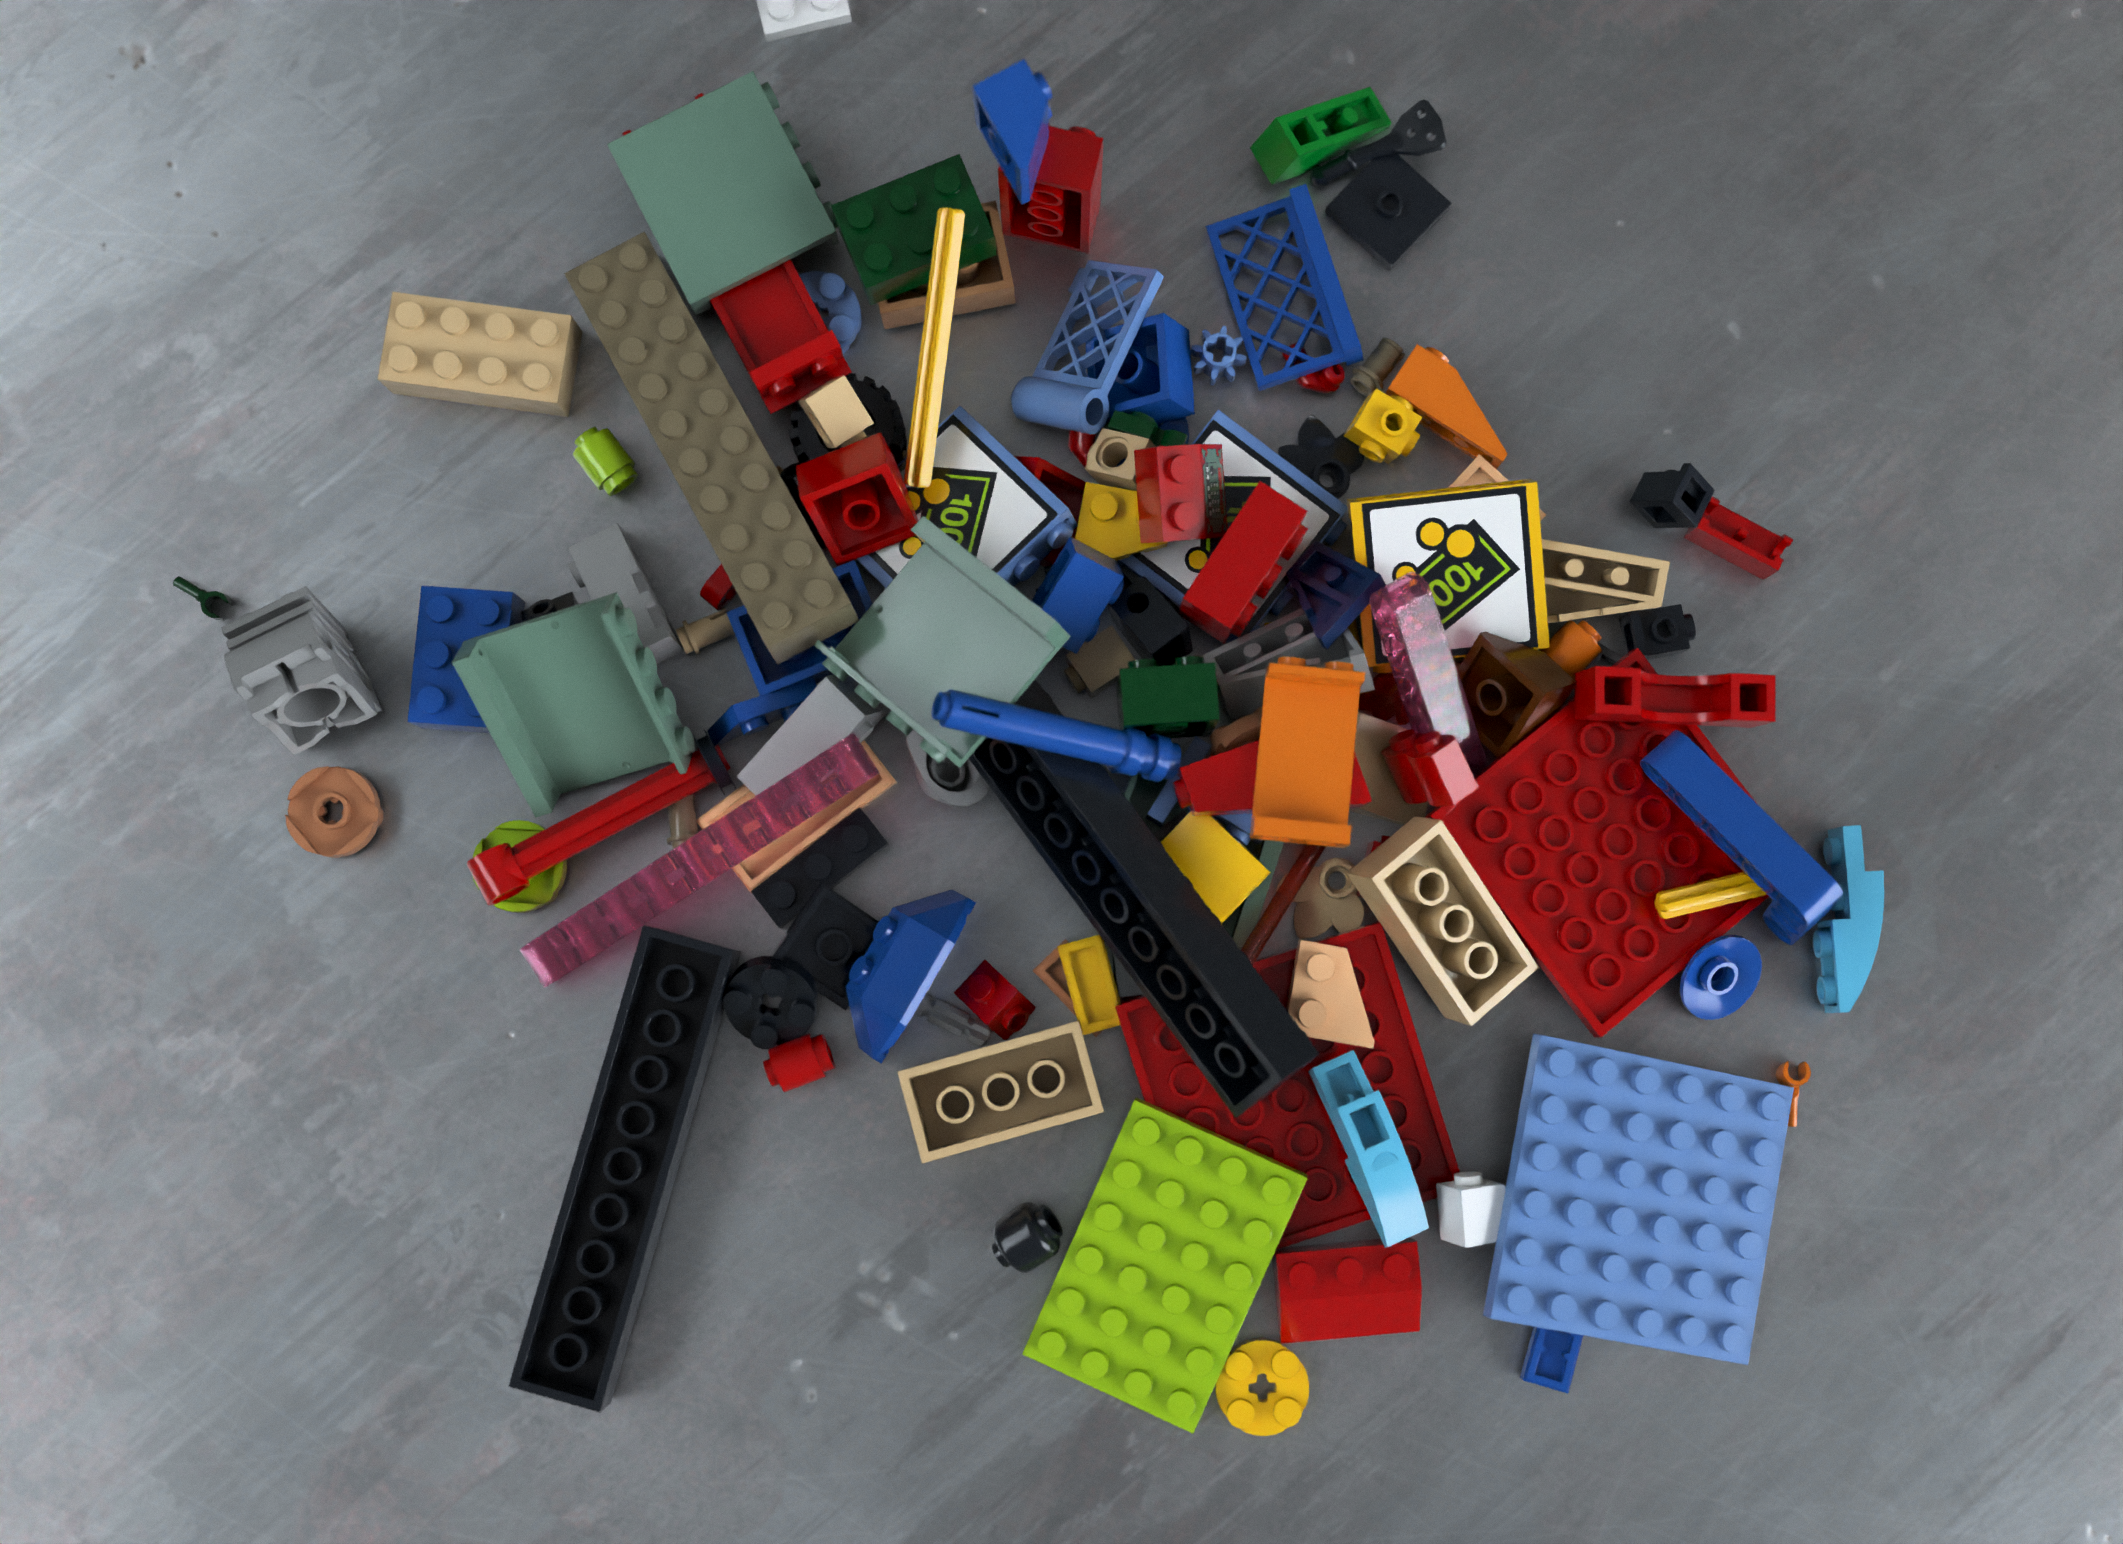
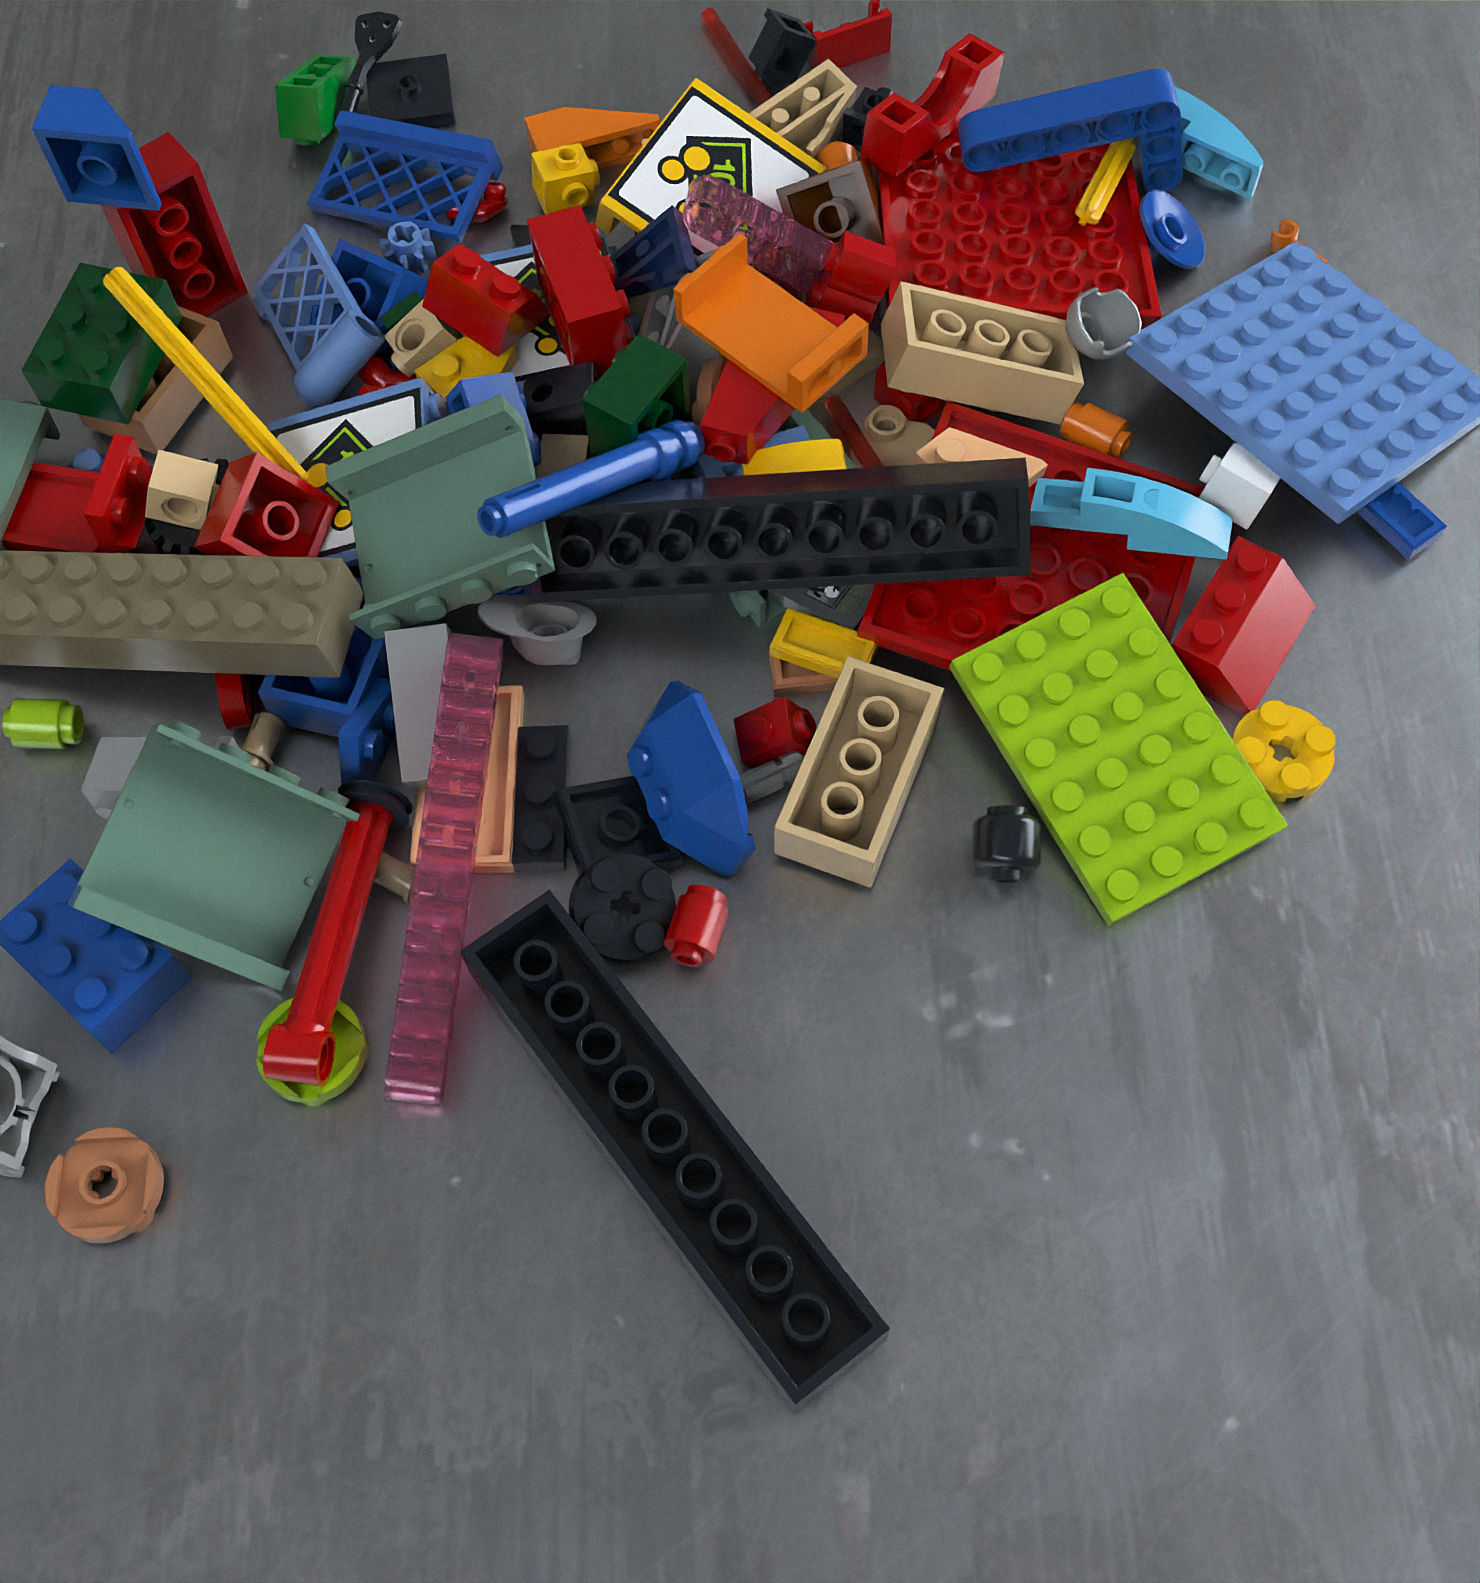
camera: 50 degrees left, 20 degrees down
dark tan pin [1350,338,1405,396] -> none
none -> clear red bar [701,7,772,107]
none -> orange brick [1060,402,1133,459]
none -> light grey hair [1066,287,1142,360]

